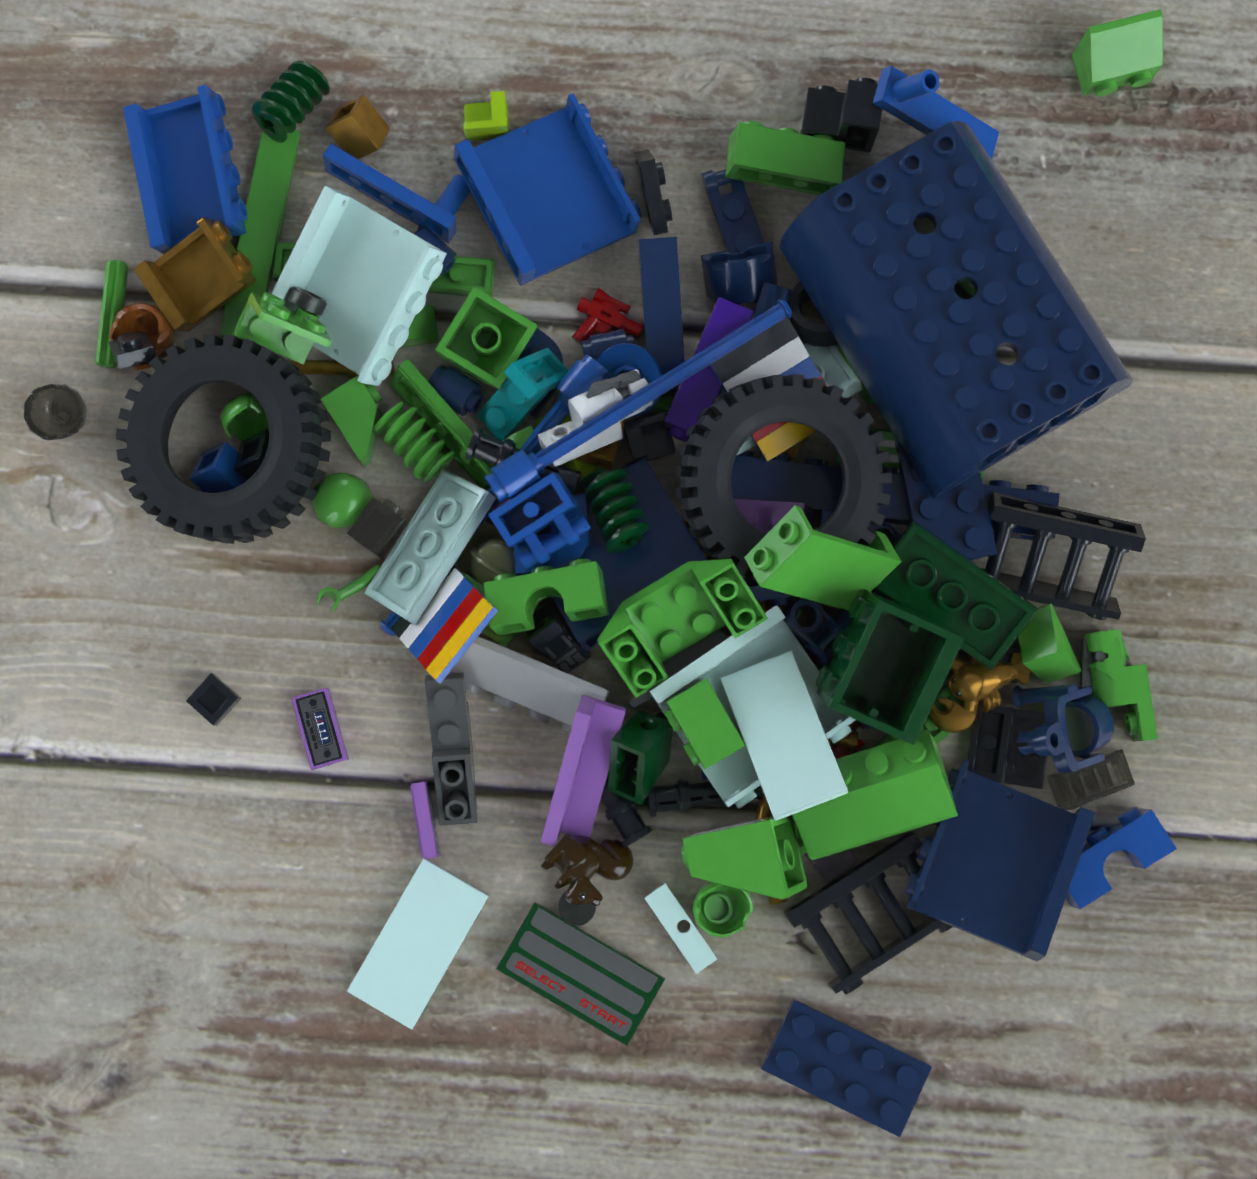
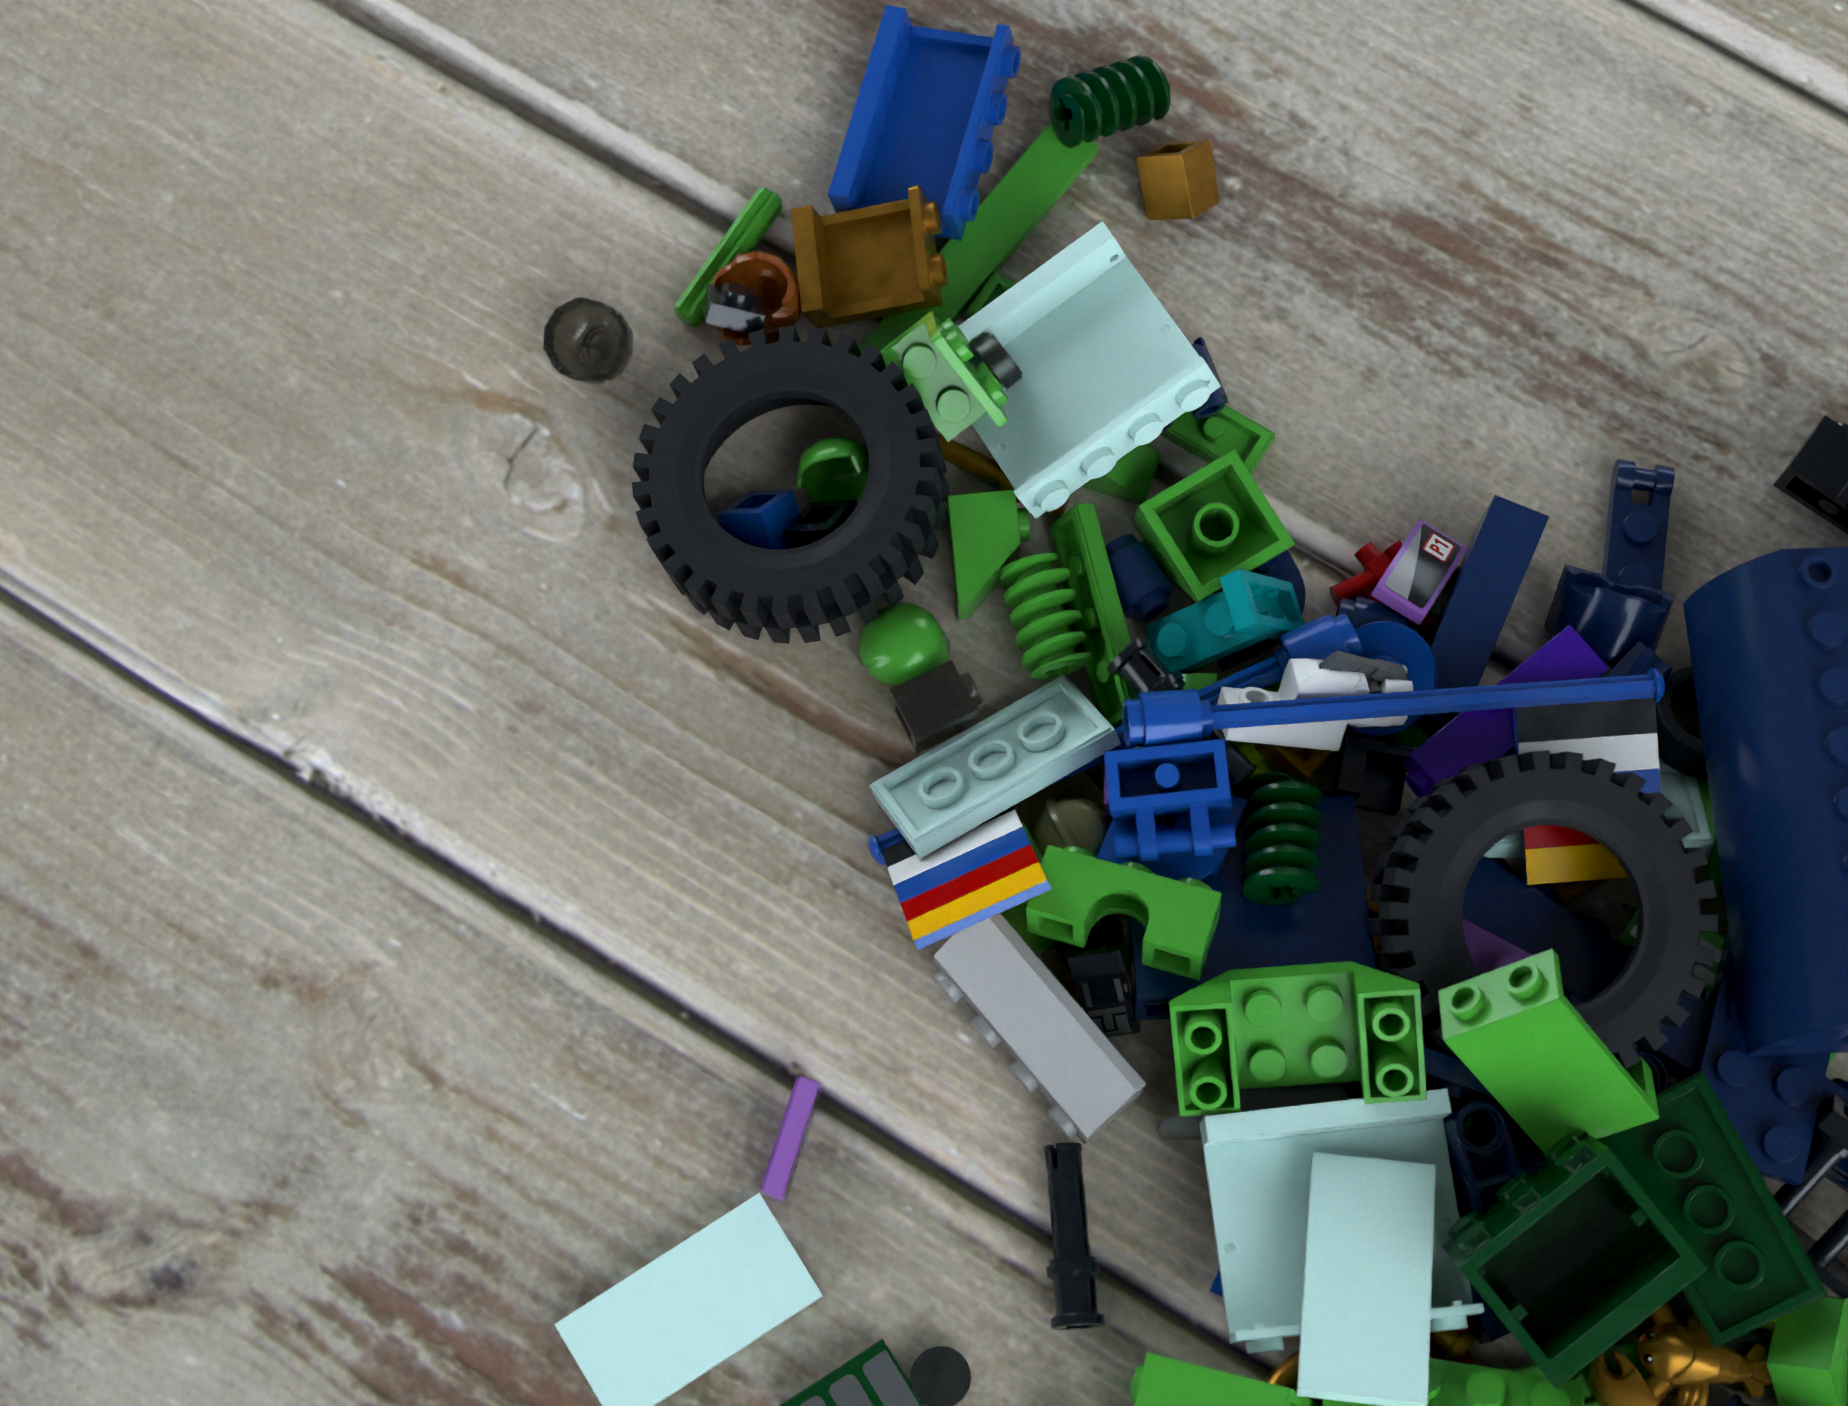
camera: 25 degrees right, 10 degrees down
black plate [186,673,241,726] -> none
tile [291,688,349,770] -> none
bright green piece [316,564,381,613] -> none
blue piece [323,144,470,243] -> none
dark grey slope [425,672,478,826] -> none
blue panel [454,93,642,286] -> none
lime panel [463,91,509,141] -> none
medium lavender panel [540,695,626,847] -> none
dark brown animal [541,834,634,906] -> none
dark green torso [608,711,673,805] -> none
black wing [634,149,673,235] -> none
black pin [647,779,762,817] -> none
bright green brick [664,678,746,769] -> none
bright green brick [725,121,845,195] -> none
none -> slope [1371,519,1467,625]

